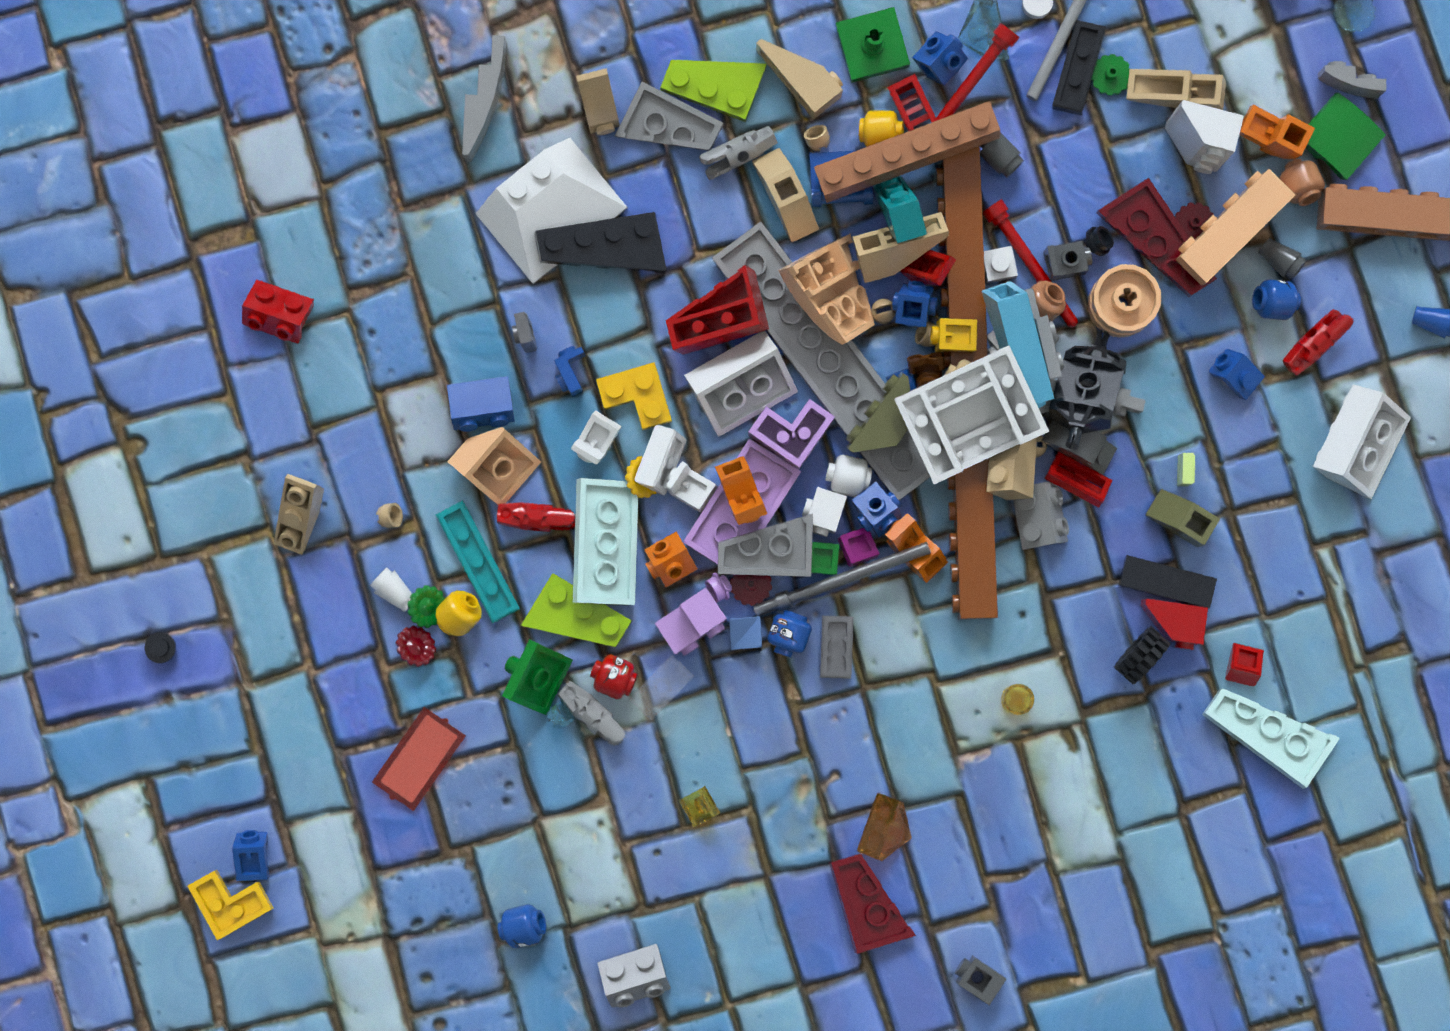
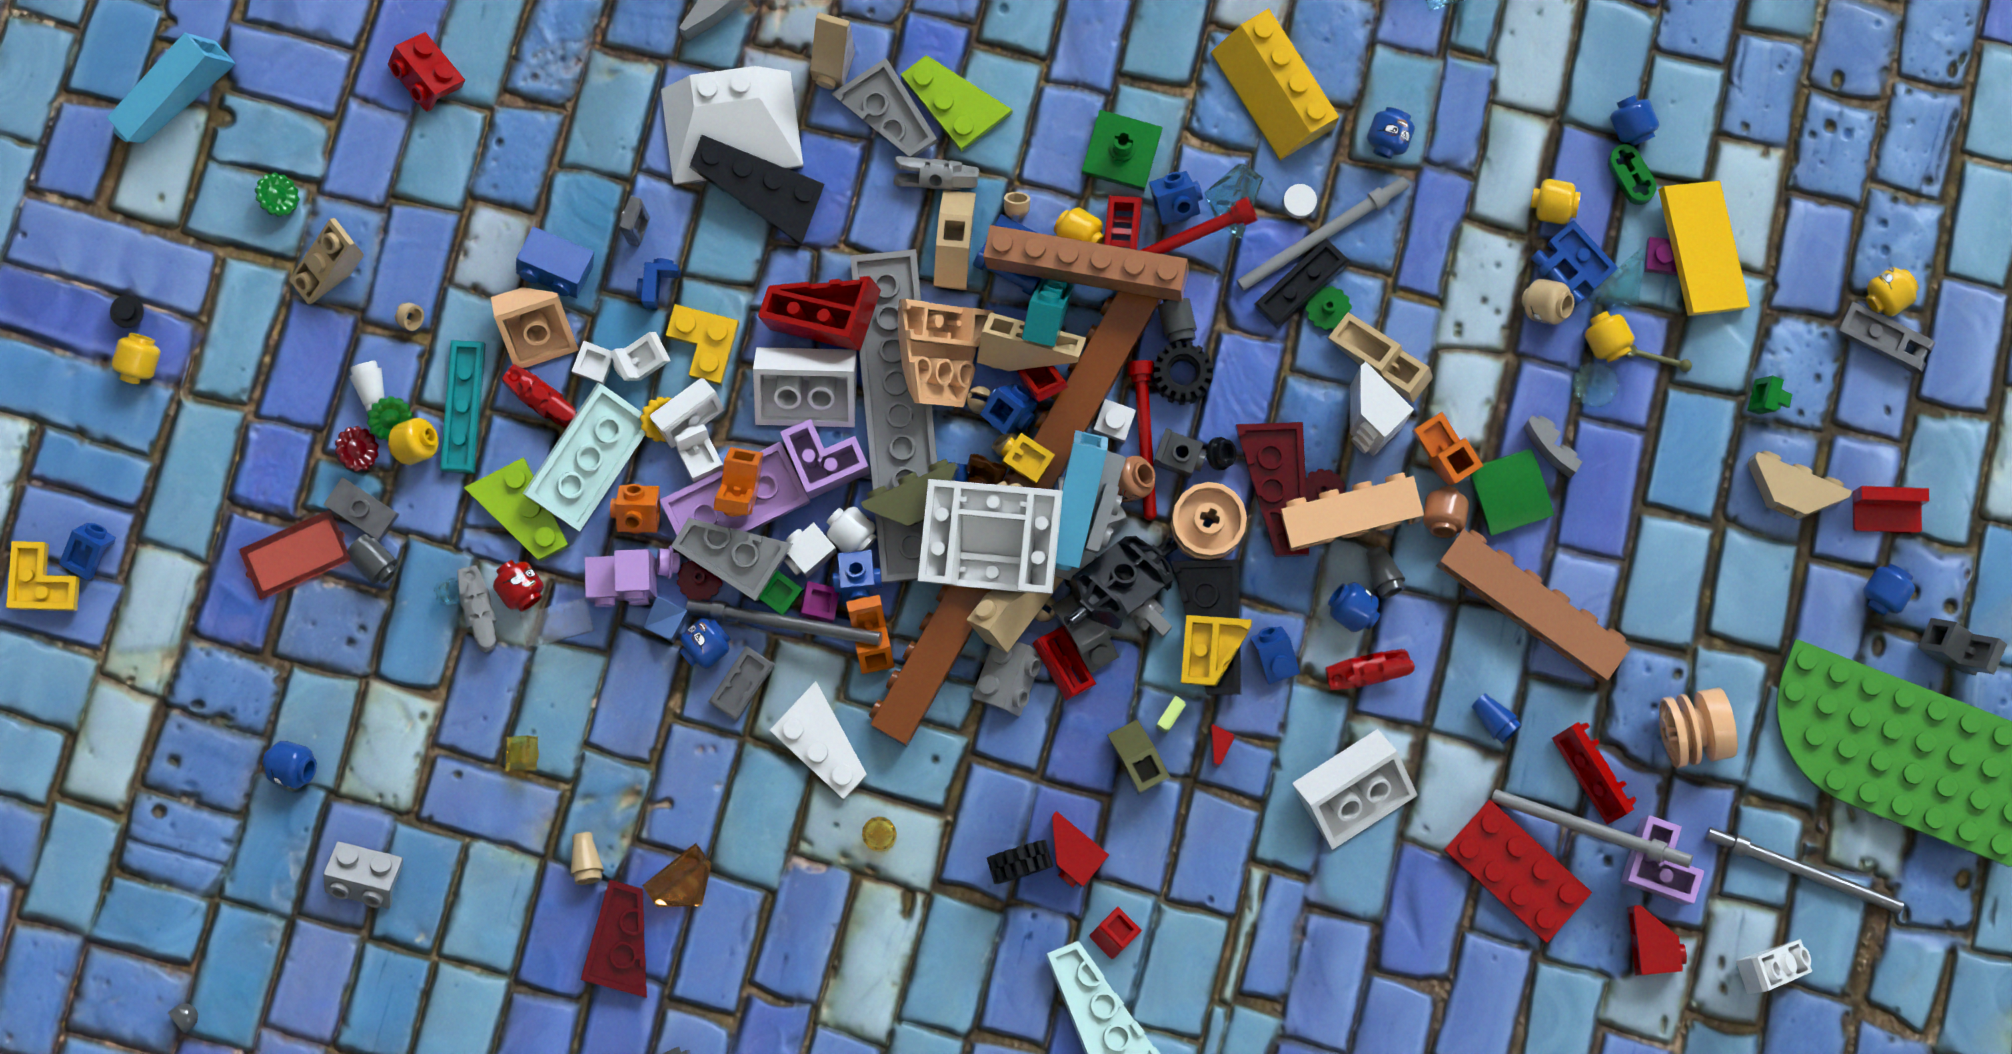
camera: 30 degrees right, 5 degrees down
green tile [502,639,573,715] -> none
tan slope [756,39,843,120] -> none
black tile [1118,555,1217,609] -> none
none -> medium azure slope [106,32,236,144]
none -> yellow head [111,333,161,384]
none -> green piece [255,172,300,217]
none -> flat silver plate [323,477,399,542]
none -> dark grey brick [347,534,397,584]
none -> tan cone [570,832,604,885]
none -> white plate [572,341,614,385]
none -> white wing [770,681,867,800]
none -> black tyre [1152,341,1213,405]
none -> black wing [1171,559,1242,696]
none -> yellow wing [1181,615,1253,686]
none -> red slope [1210,724,1235,768]

